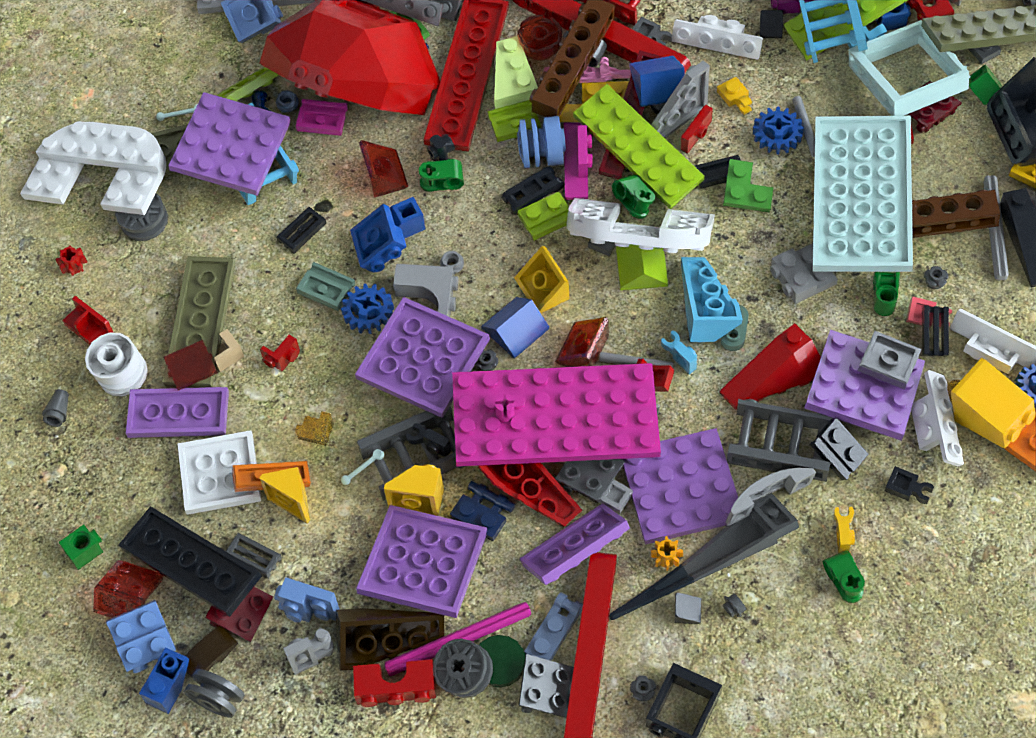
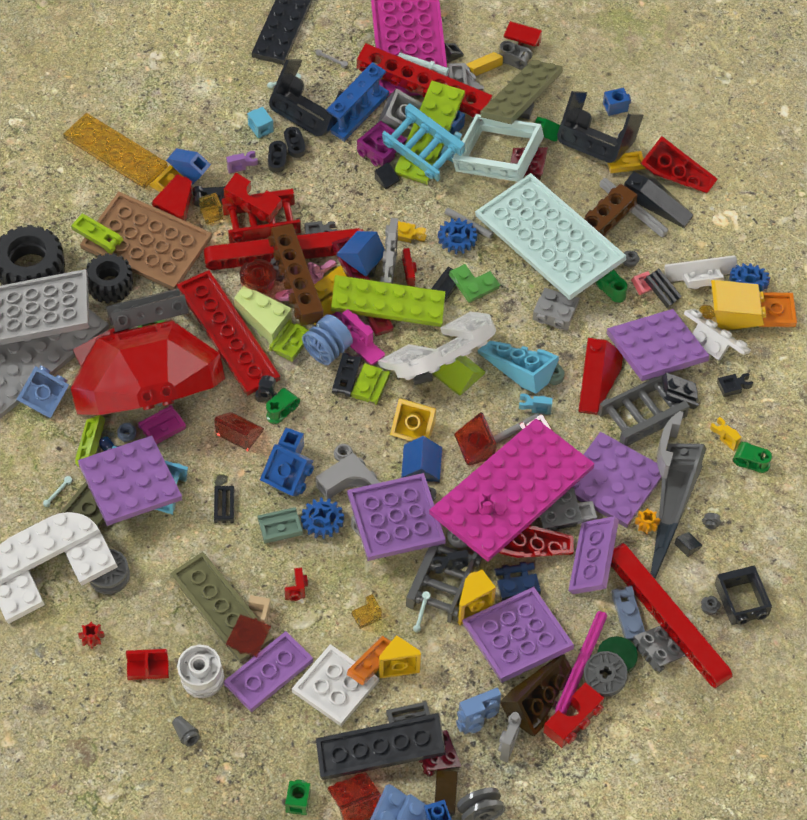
camera: 50 degrees left, 5 degrees down
green piece [612,174,655,219] -> none
white bracket [672,15,763,60] -> none
flat silver plate [857,331,921,390] -> none

